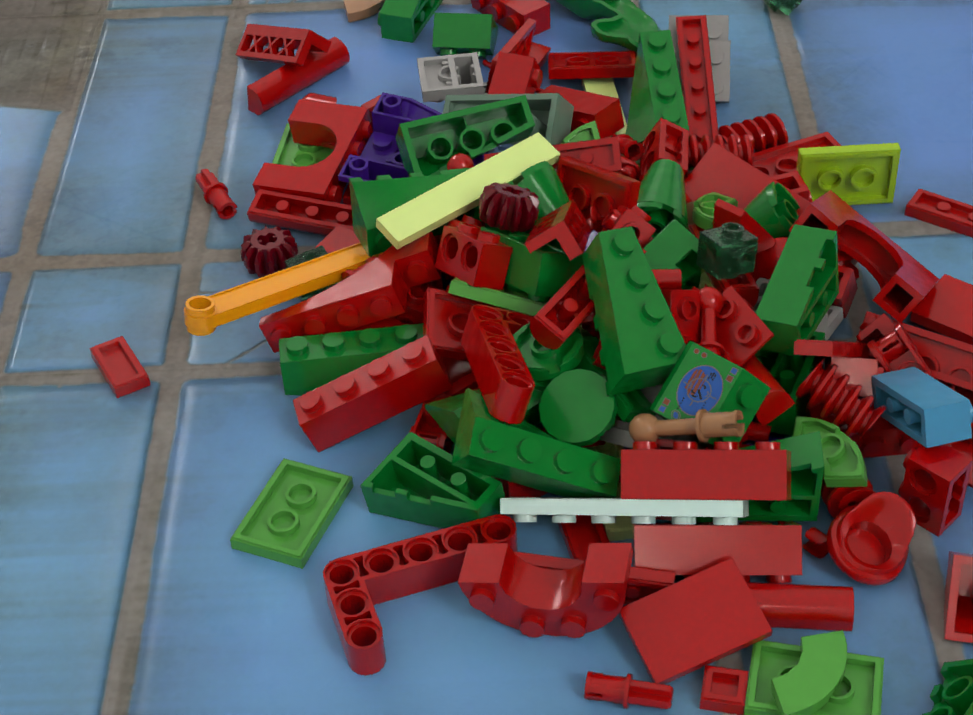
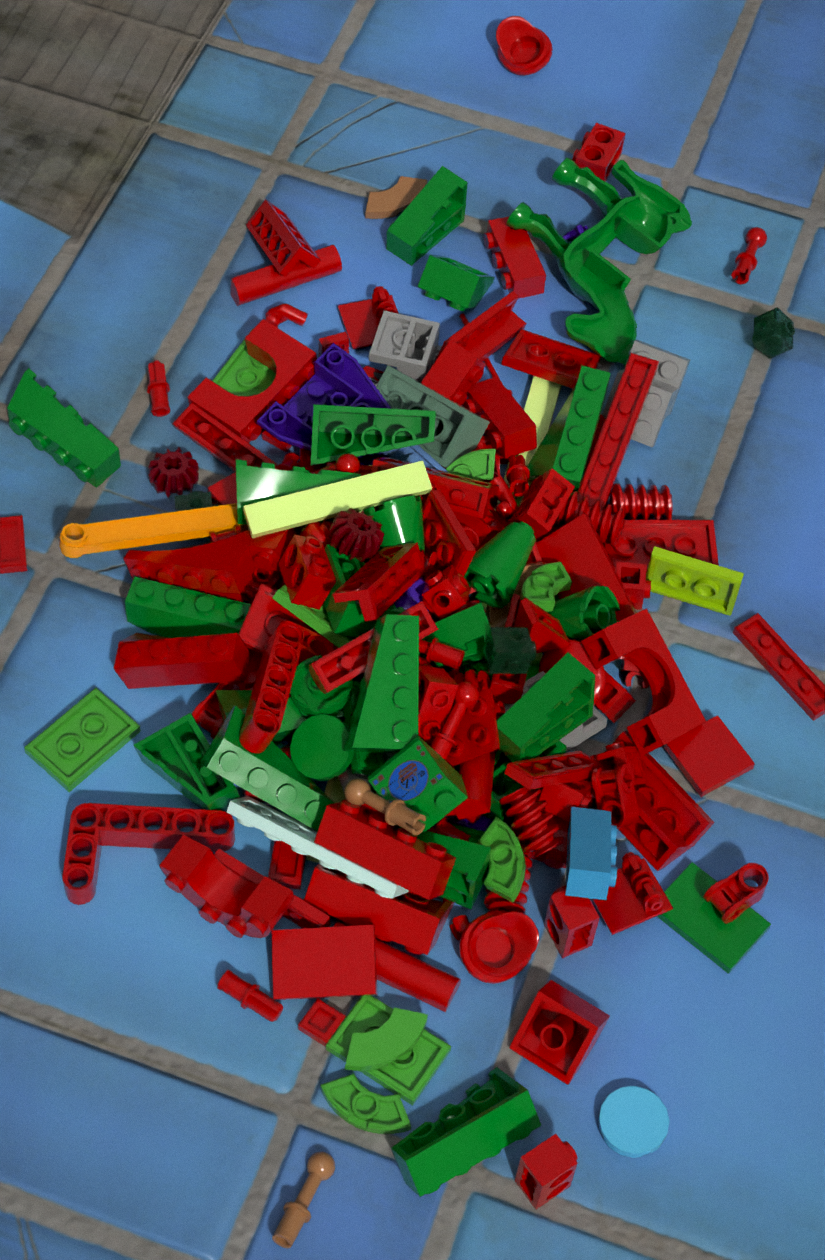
camera: 15 degrees right, 15 degrees up
none -> green wedge [7,368,121,488]
none -> red hinge [338,286,399,349]

